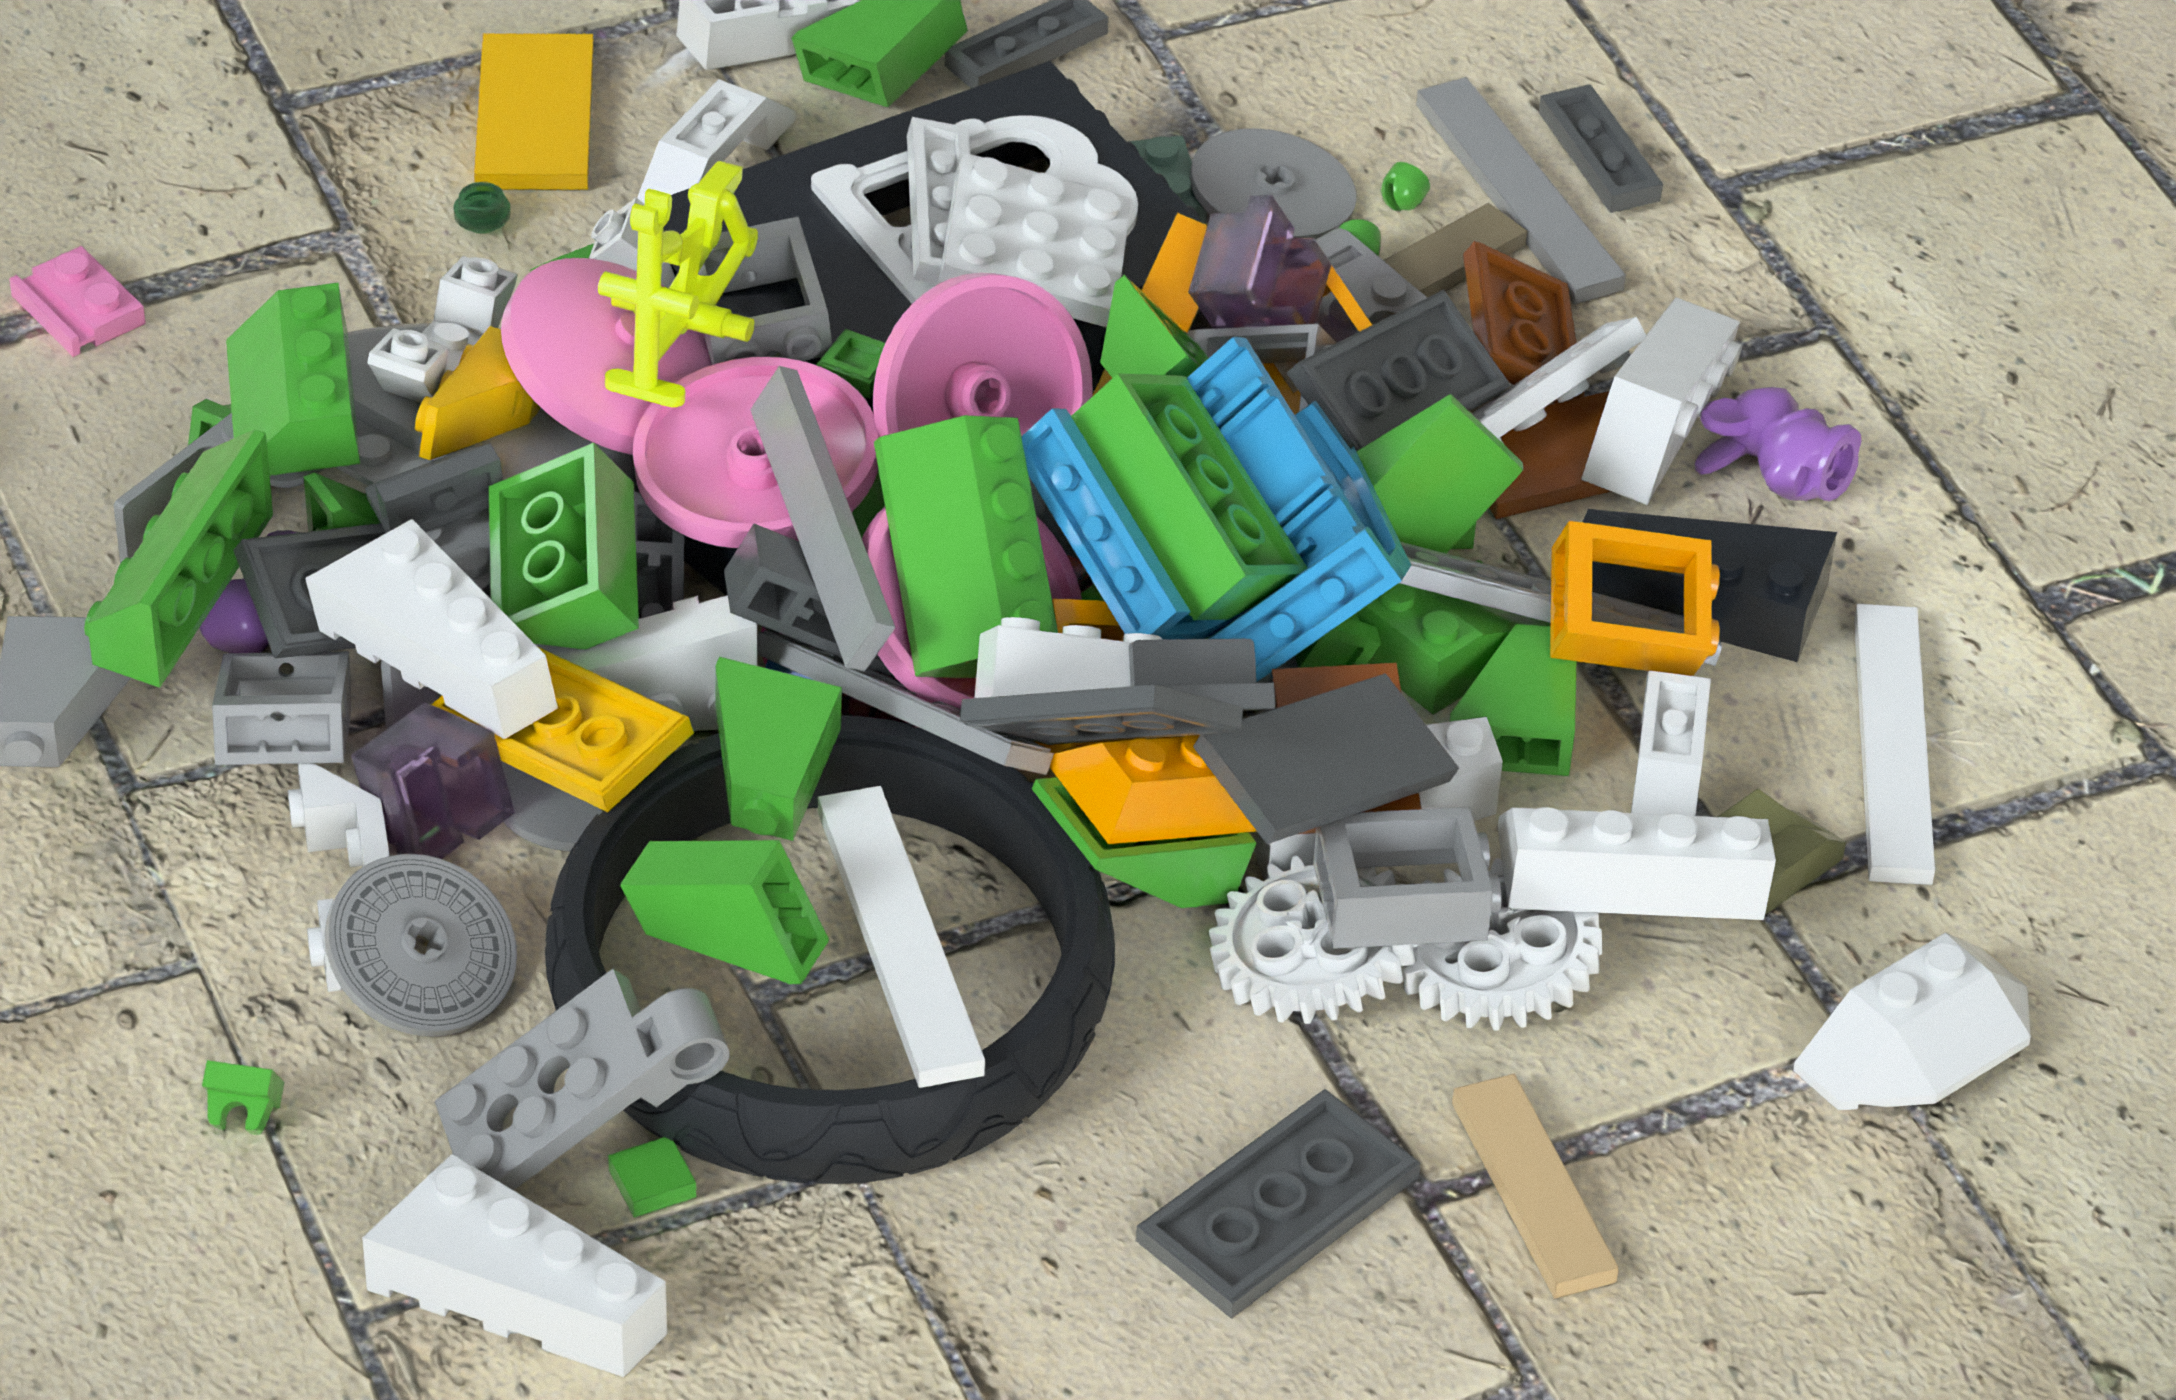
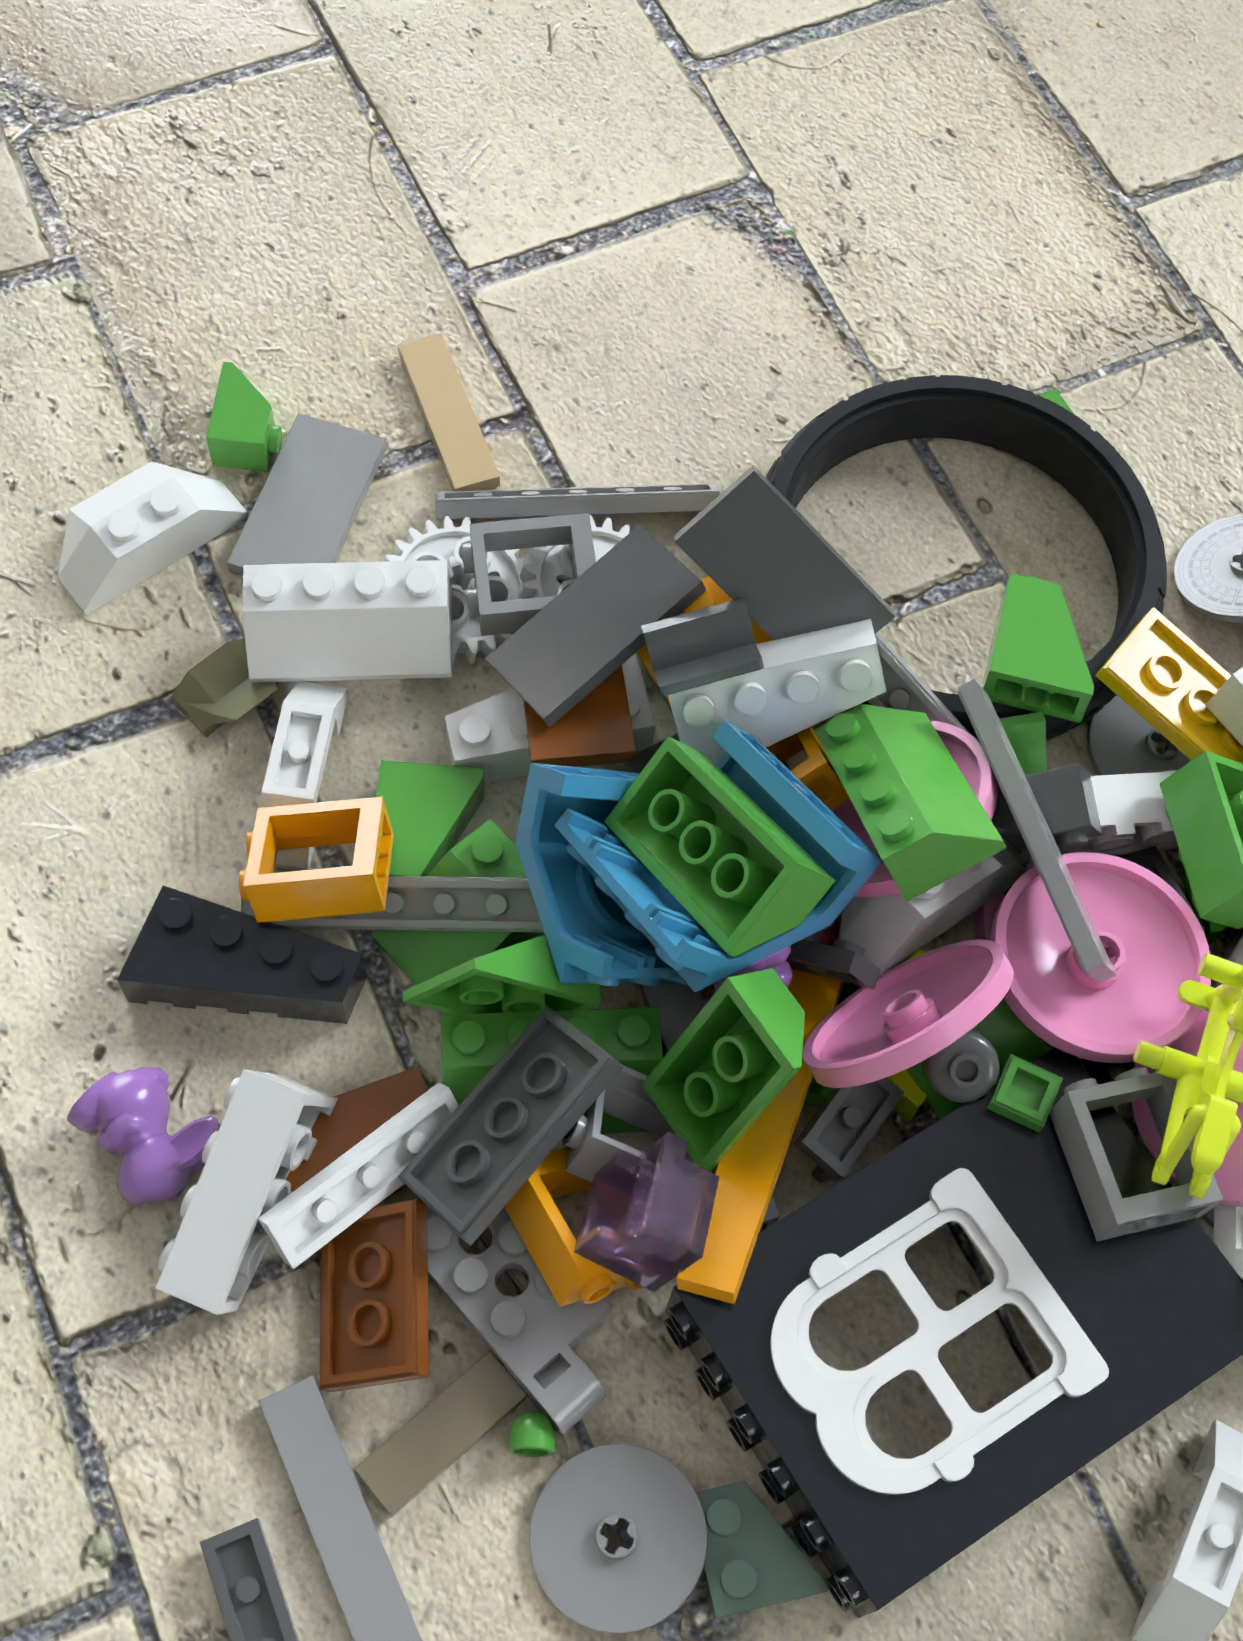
camera: 175 degrees right, 20 degrees up
white wedge [362,1154,667,1377] -> none
light grey hinge [435,969,729,1190] -> none
bright green slope [620,840,829,984] -> none
white tile [818,786,985,1088] -> none
white plate [907,117,970,286] -> none
white plate [939,152,1131,327] -> none
dark grey tile [1136,1089,1421,1319] -> none
bright green hinge [1380,162,1430,211] -> none
white tile [1854,604,1935,885] -> none
none -> bright green slope [206,362,282,472]
none -> light grey tile [227,413,387,576]
none -> light grey tile [435,483,721,520]

